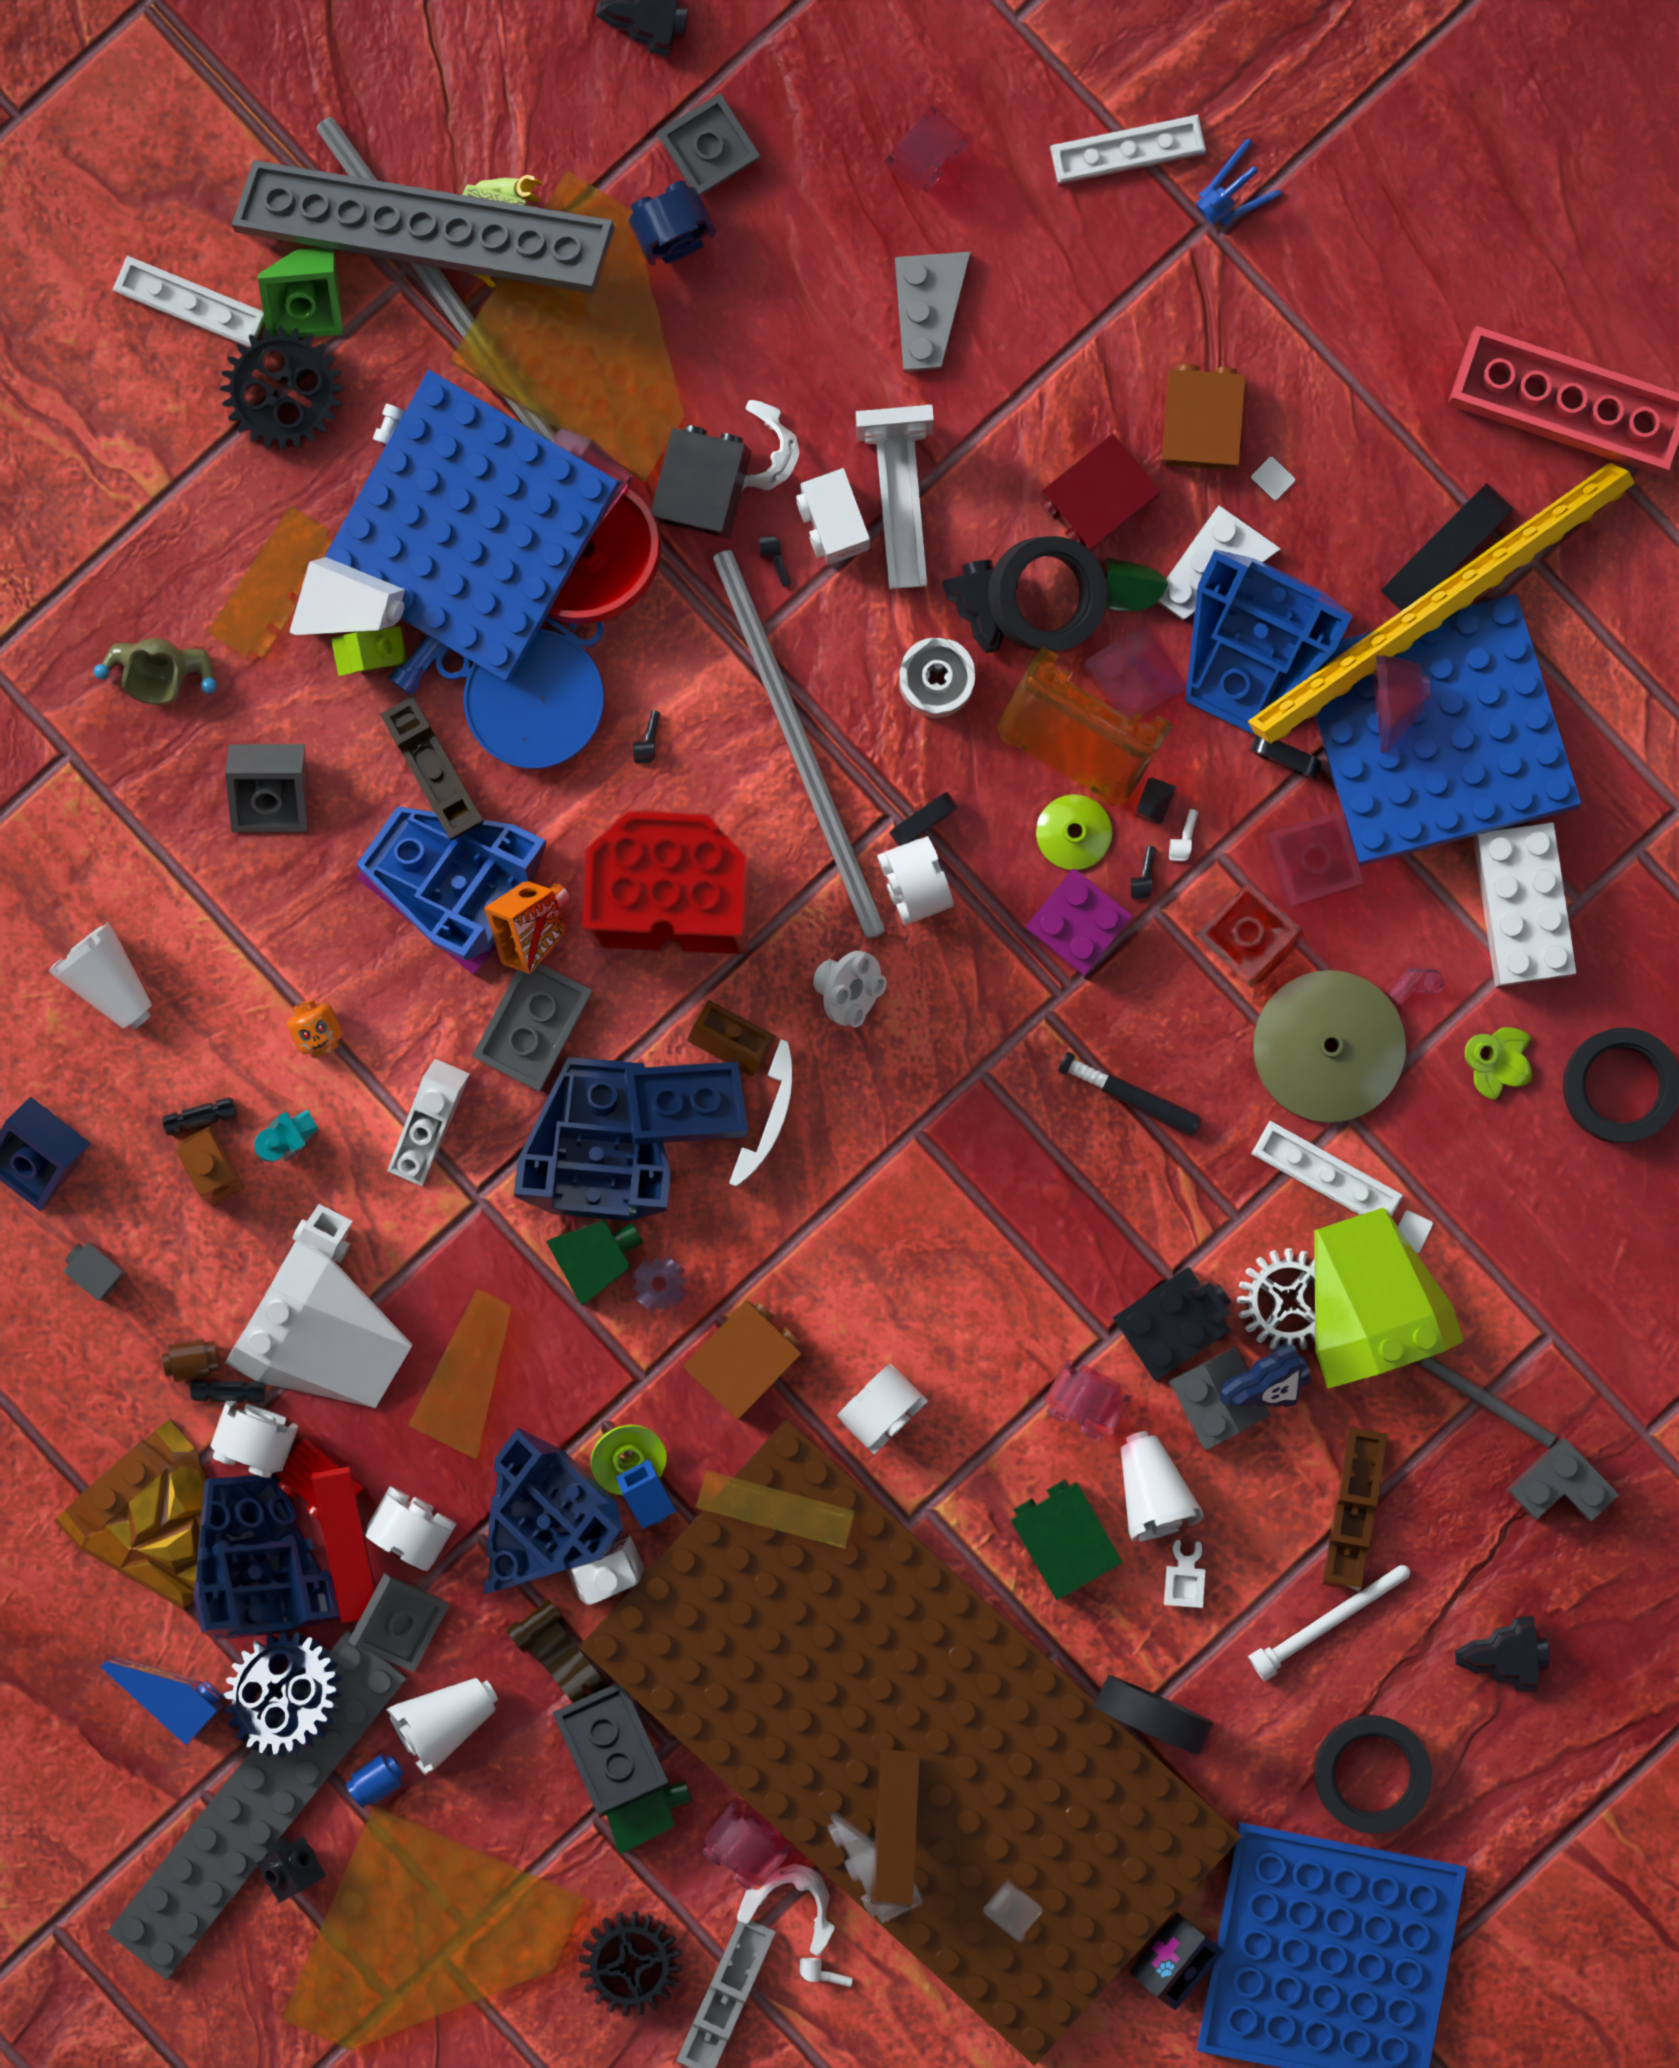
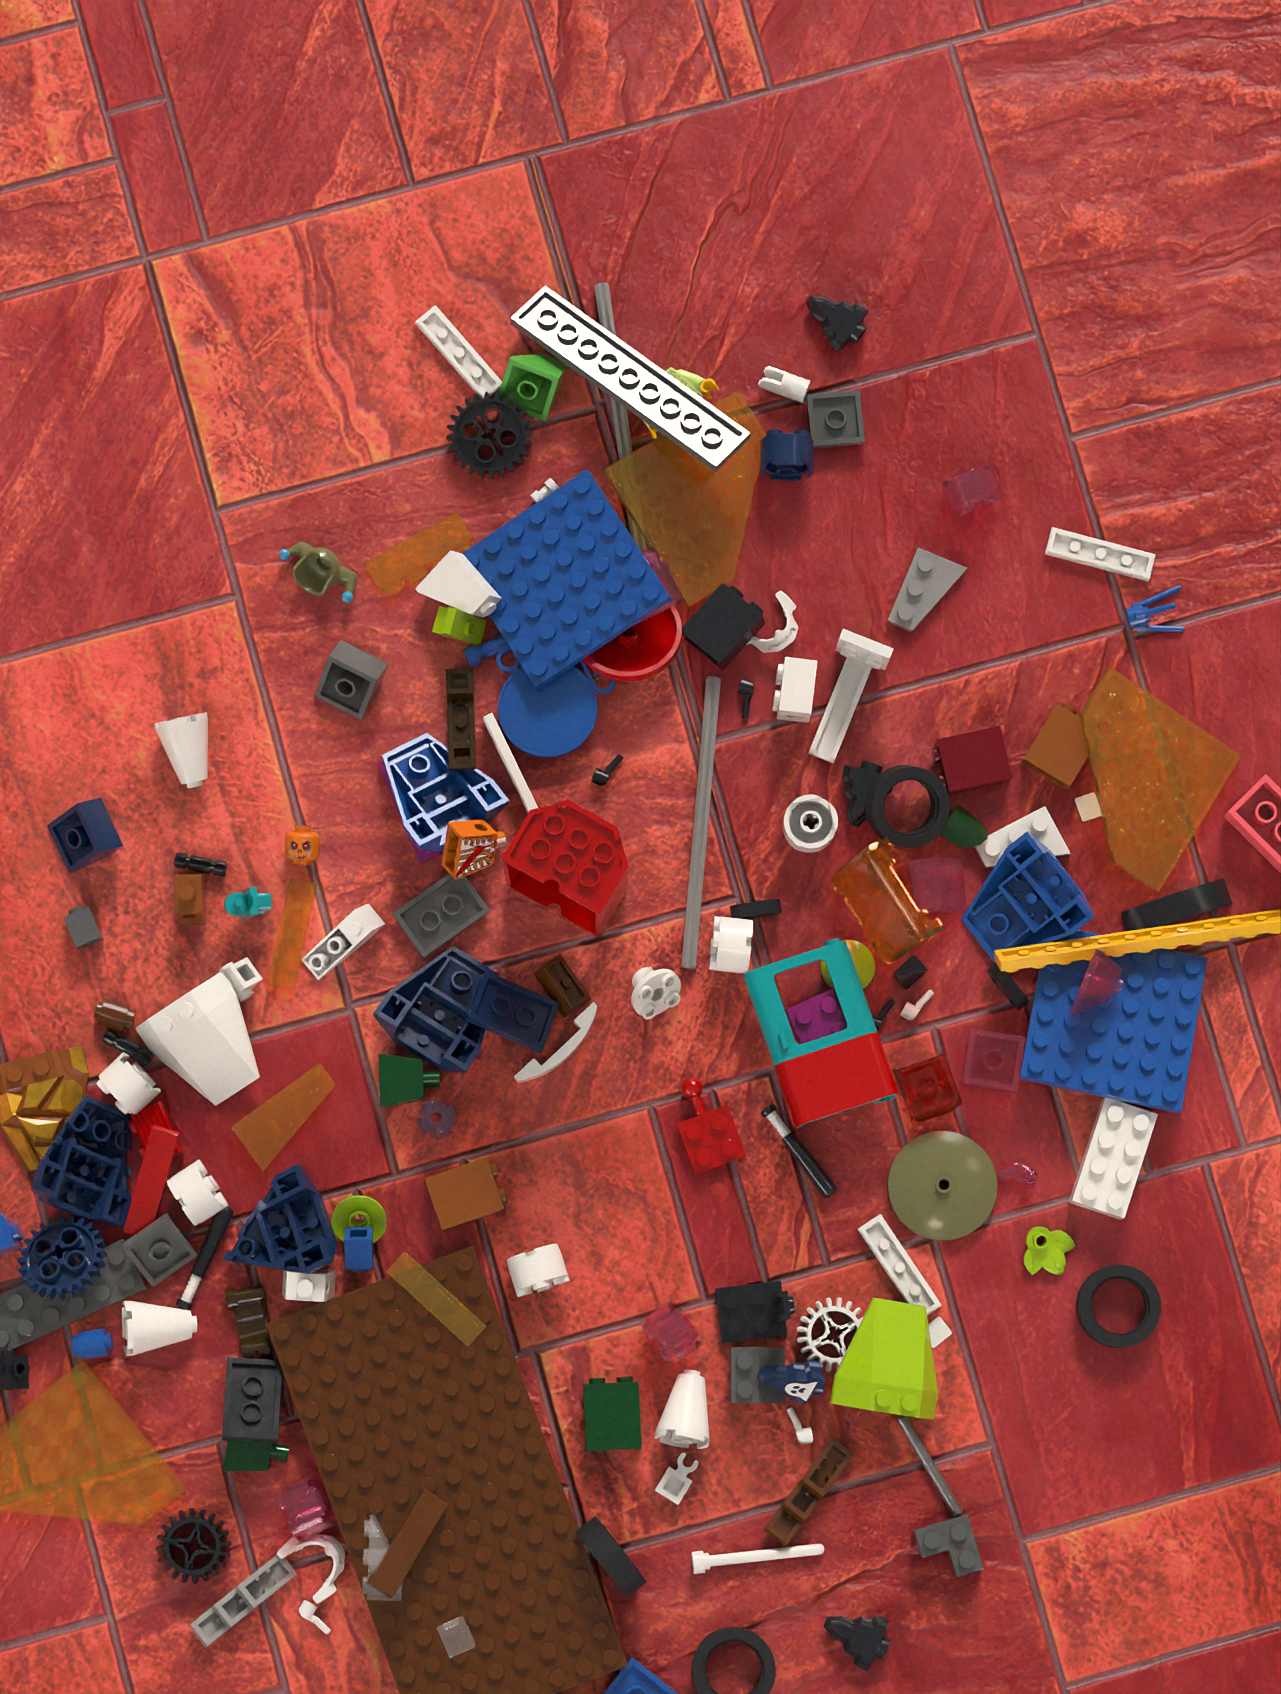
camera: 20 degrees right, 5 degrees down
none -> black piece [176,1207,234,1311]
none -> clear yellow tile [267,878,317,990]
none -> white tile [483,713,538,813]
none -> red plate [676,1078,746,1175]
none -> piece [743,938,900,1129]
none -> white hinge [758,366,811,403]
none -> white hand [787,1407,813,1444]
none -> clear yellow plate [1080,667,1242,892]

